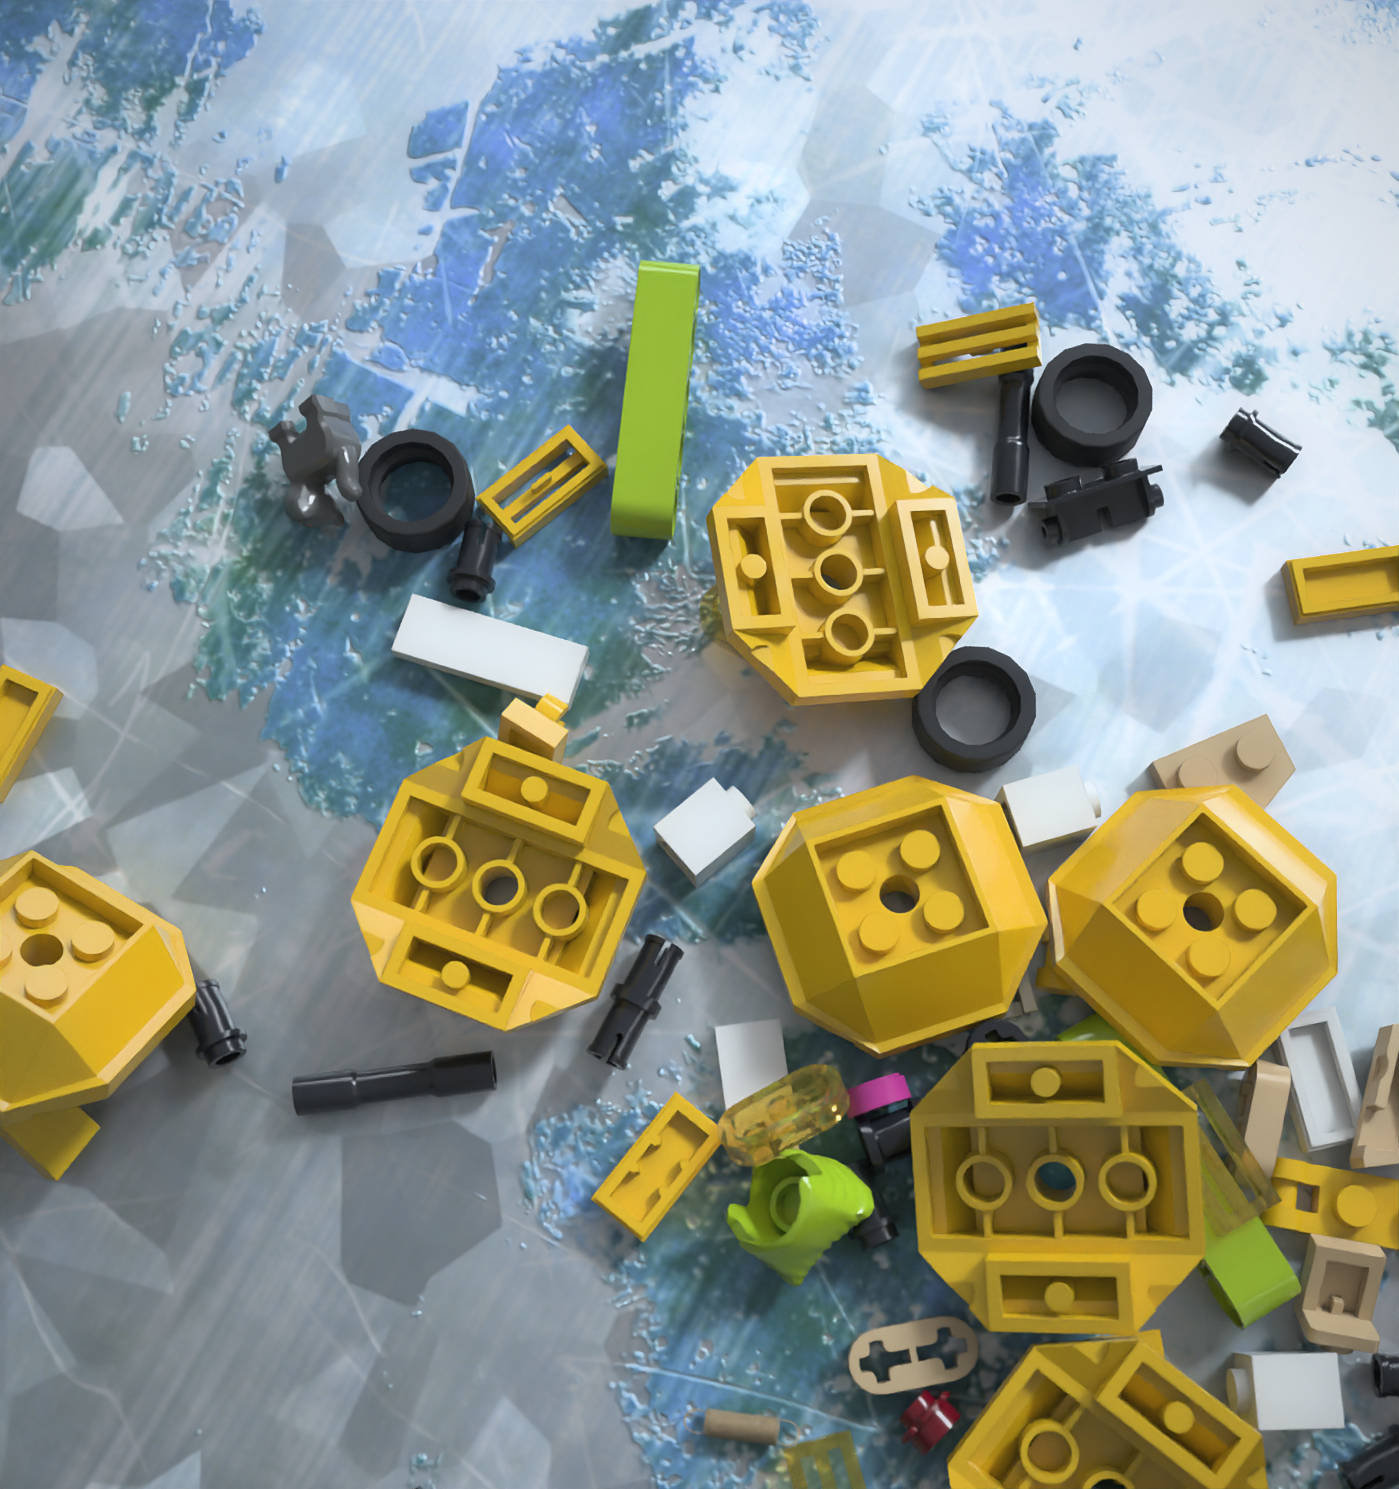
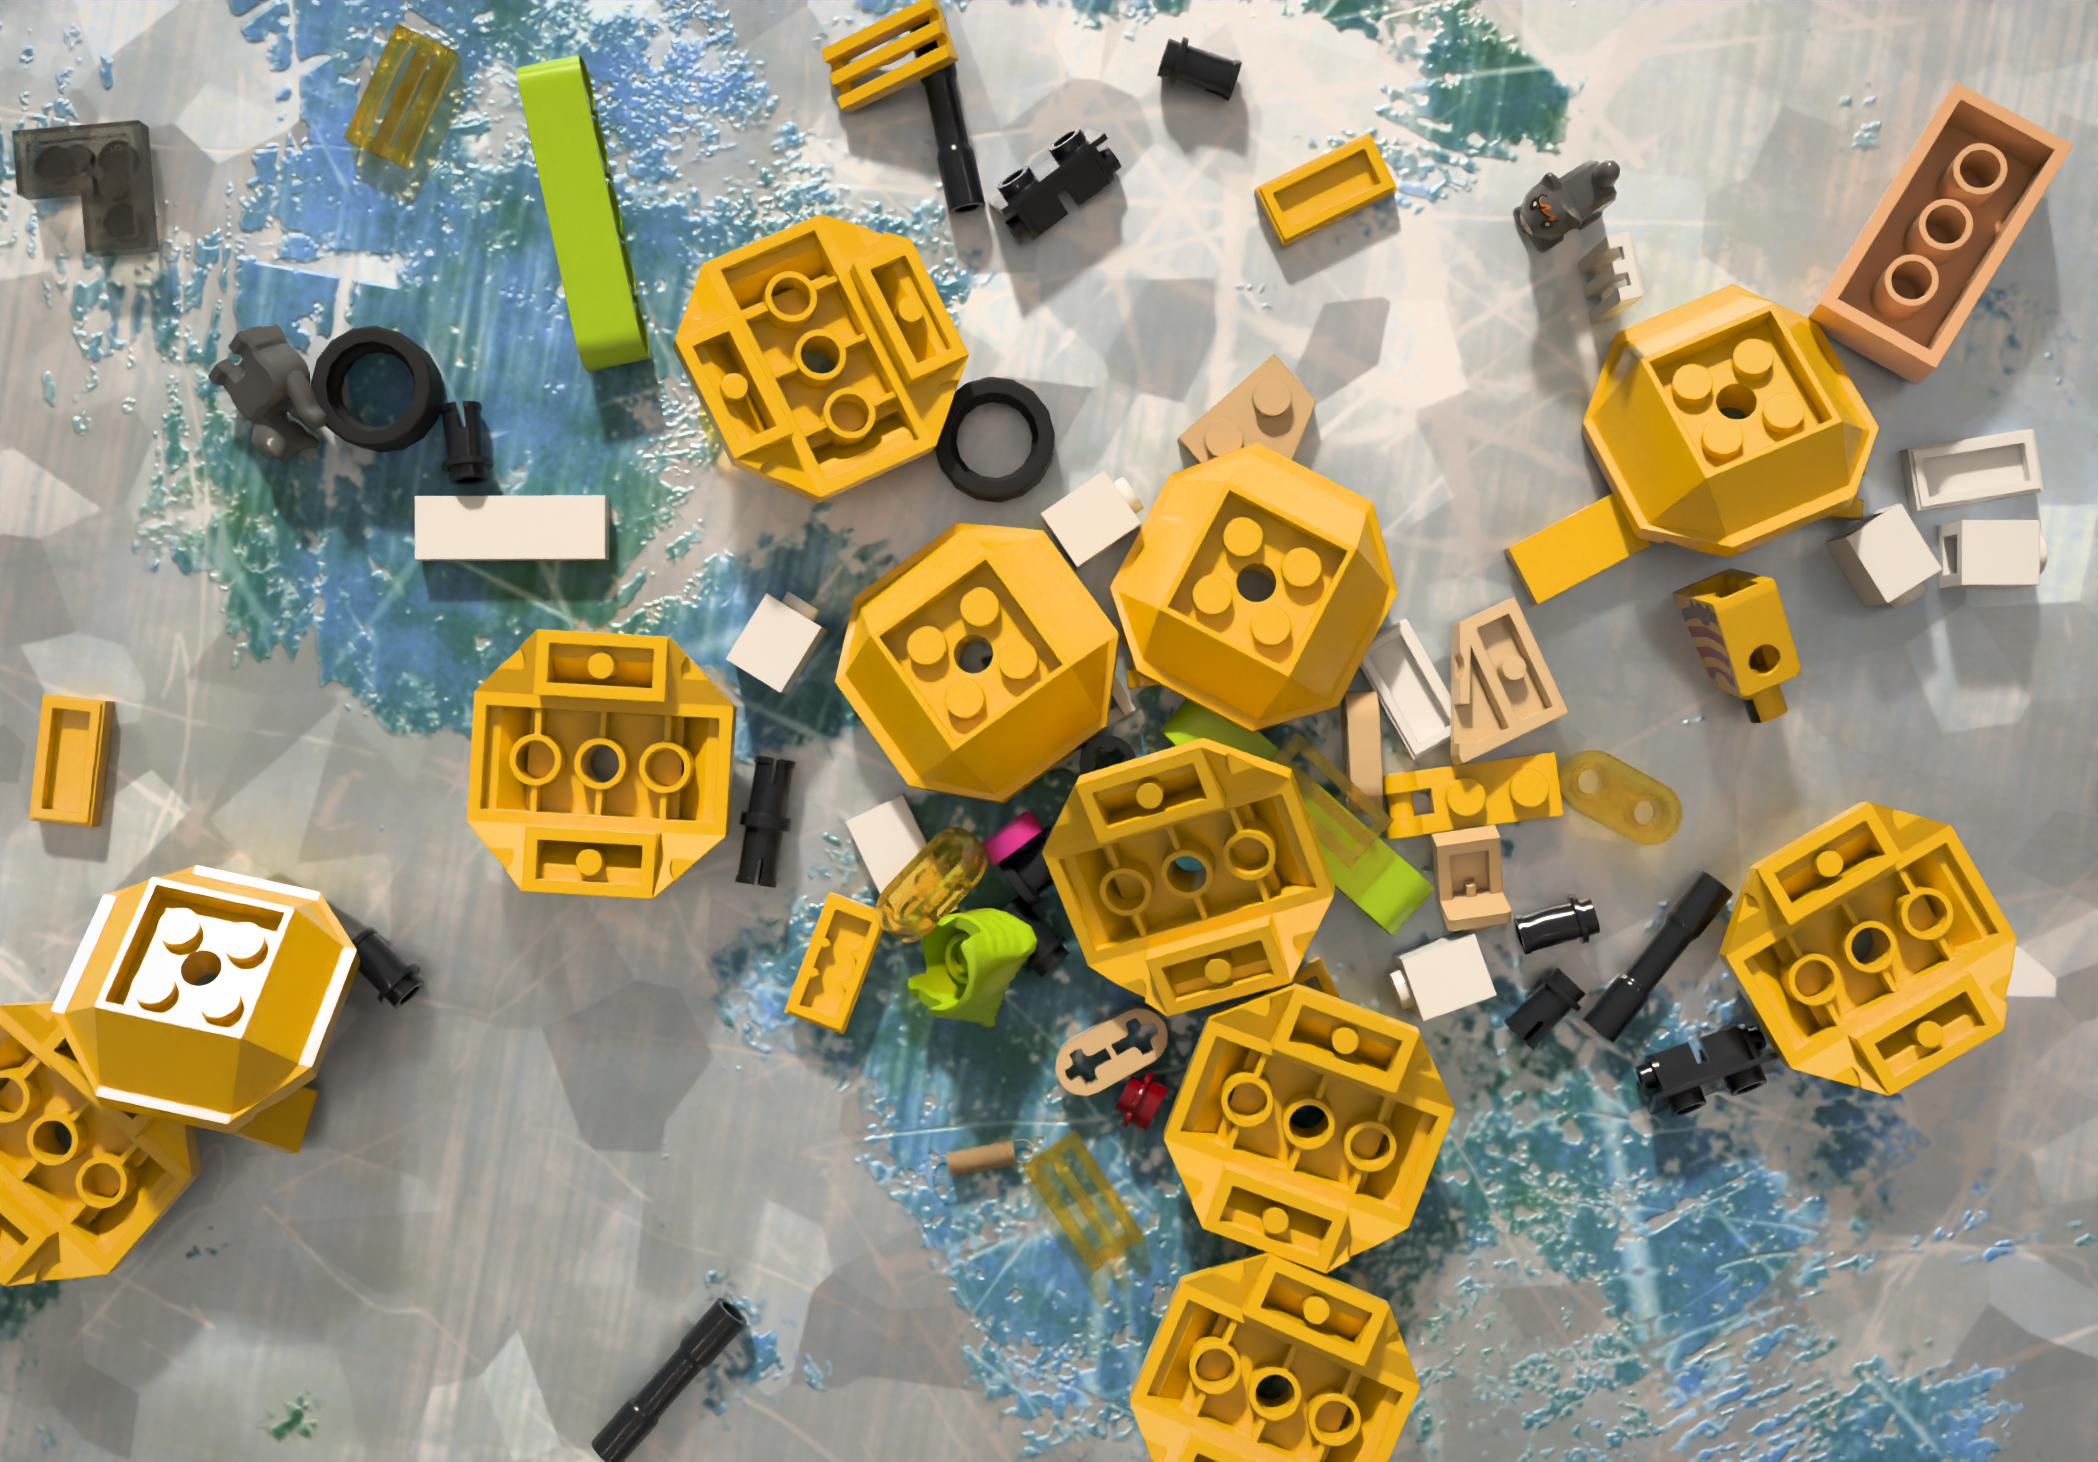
camera: 20 degrees left, 15 degrees up
black piece [292,1050,497,1116] -> none
yellow tile [475,424,609,549] -> none
yellow tile [497,693,569,765] -> none
black tyre [1031,343,1153,467] -> none
none -> clear smoke plate [12,120,159,258]
none -> clear yellow tile [343,23,459,170]

